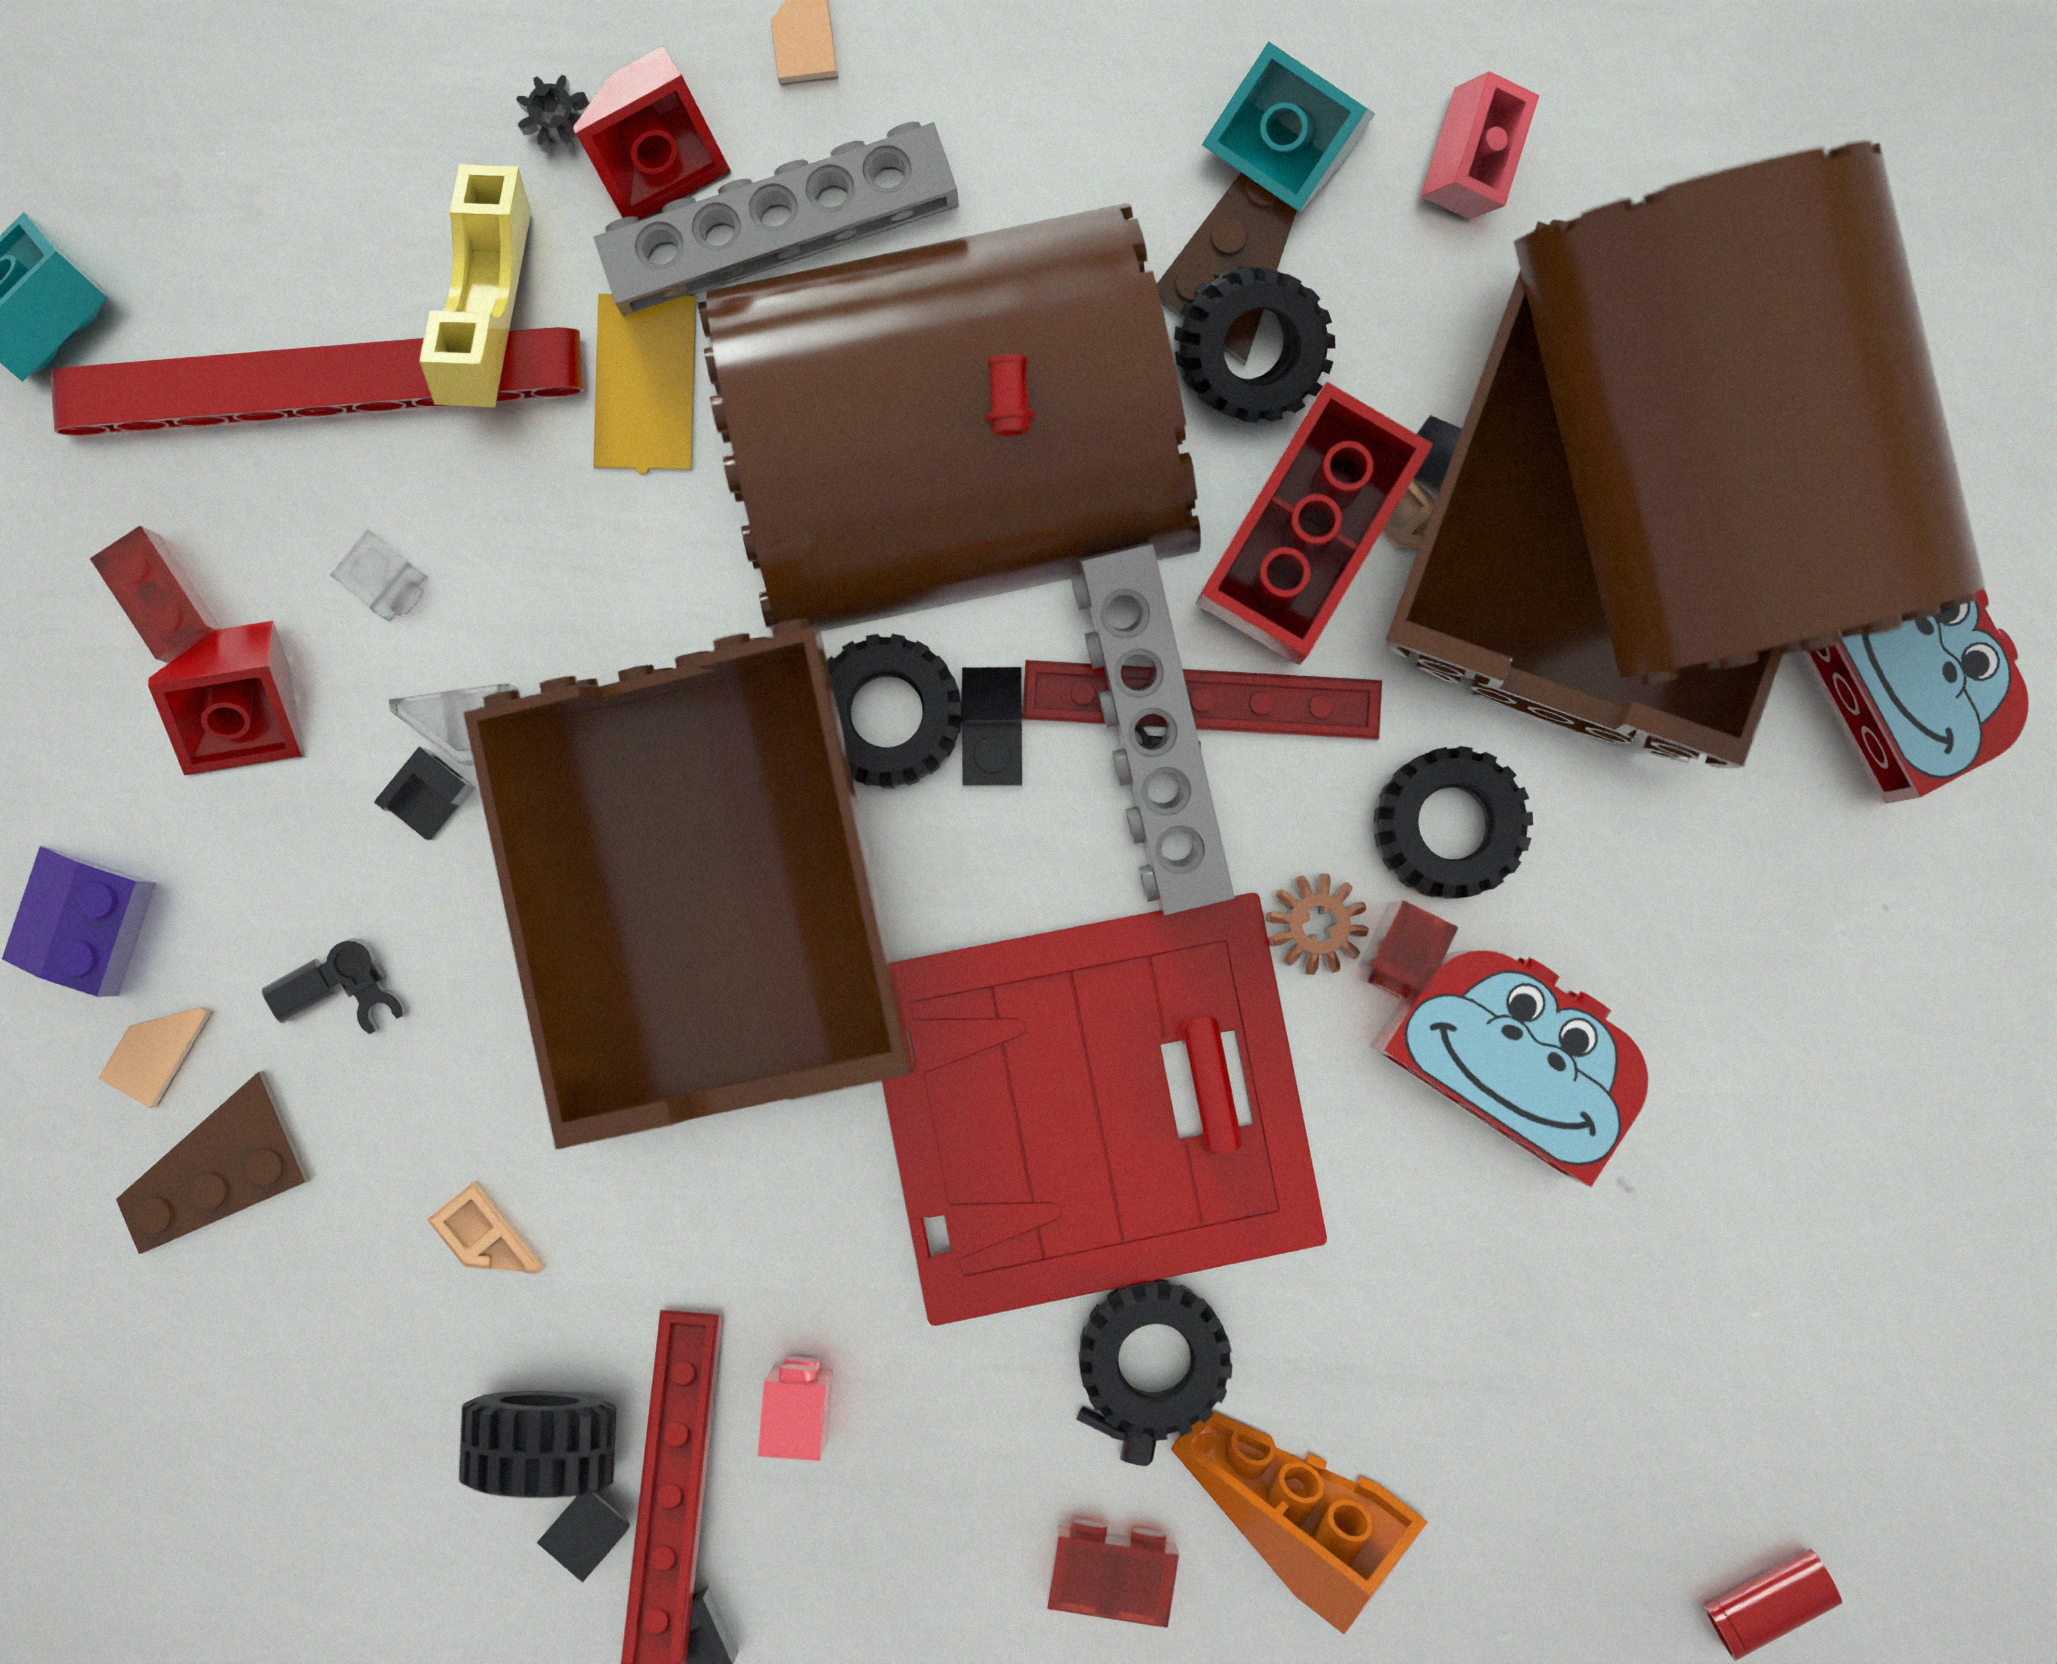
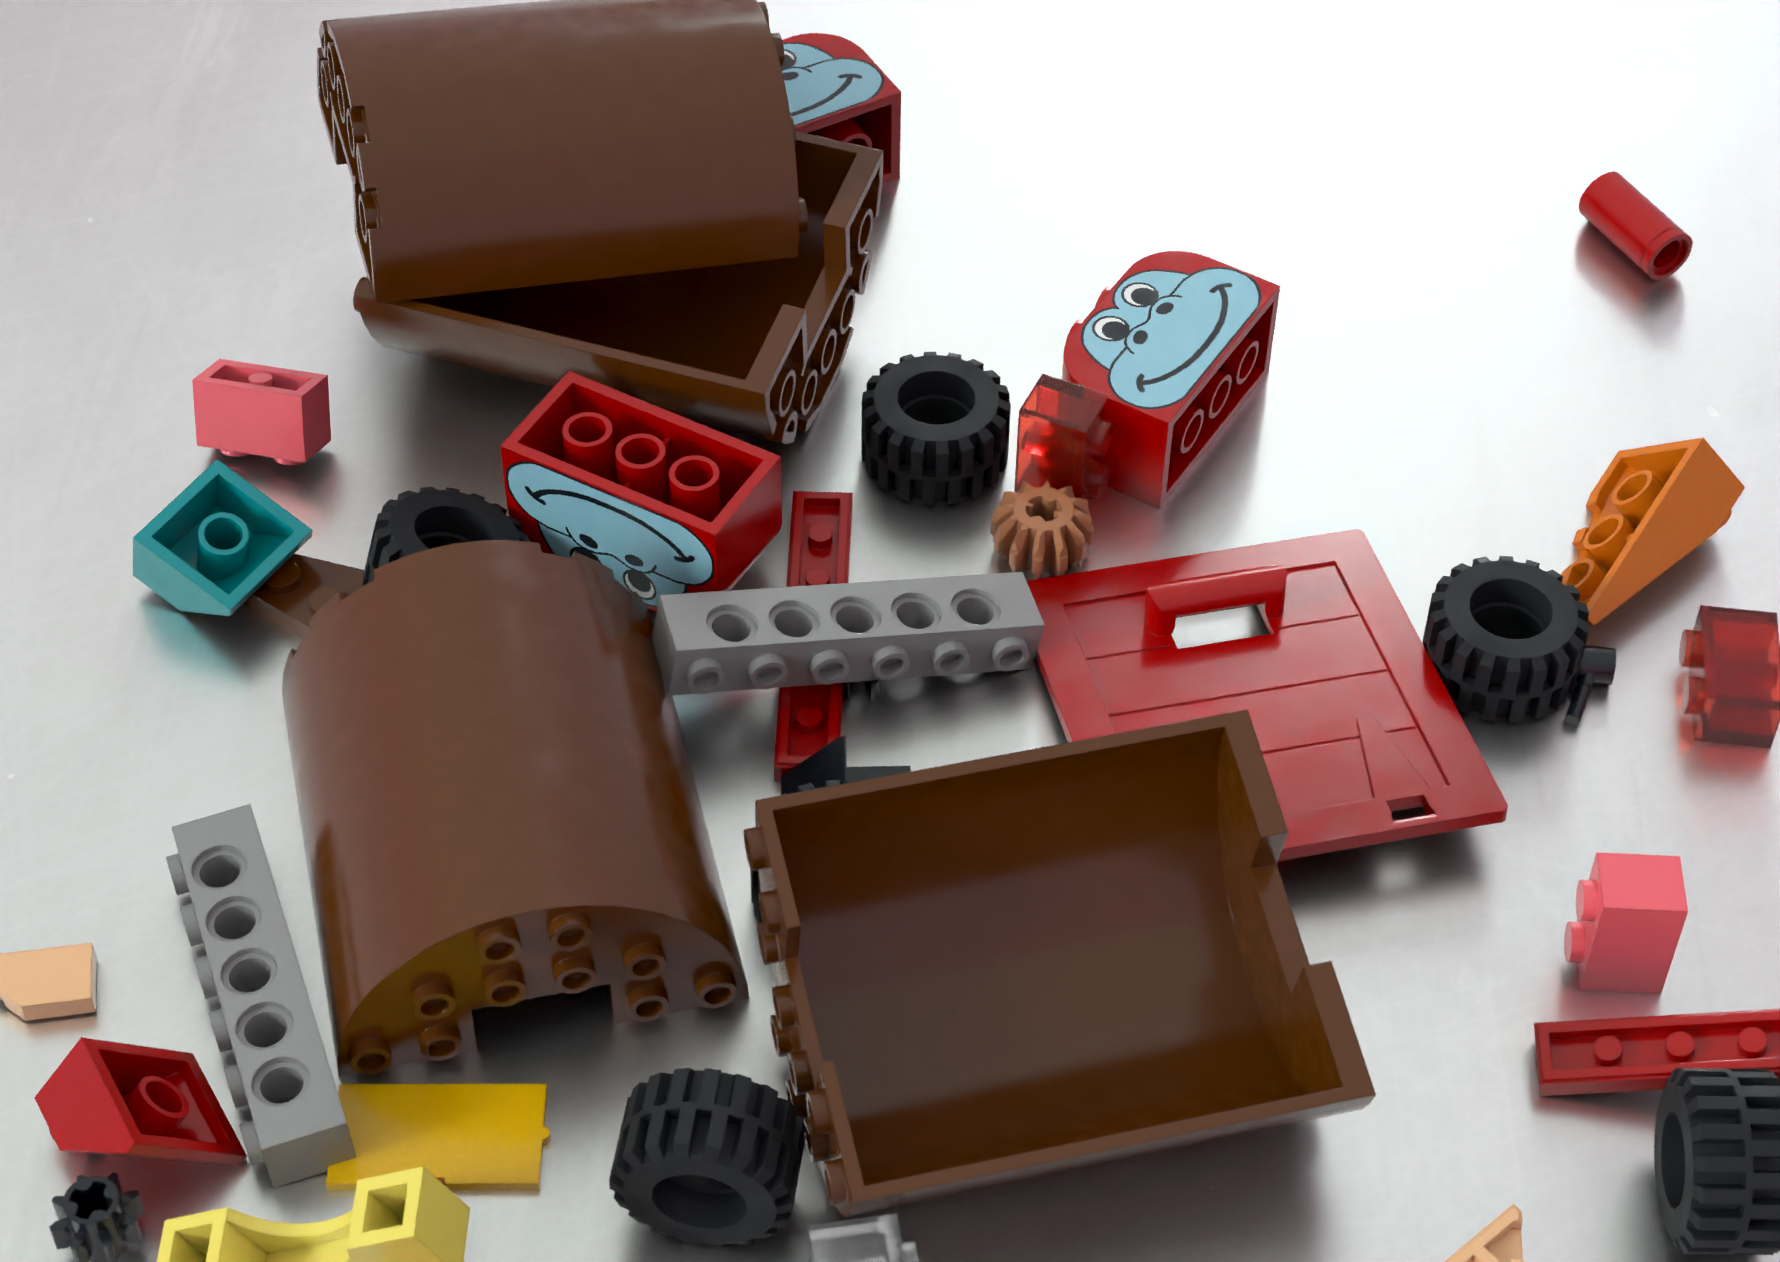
camera: 90 degrees left, 40 degrees down
red pin [986,354,1036,437] -> none
none -> black tyre [609,1068,806,1246]

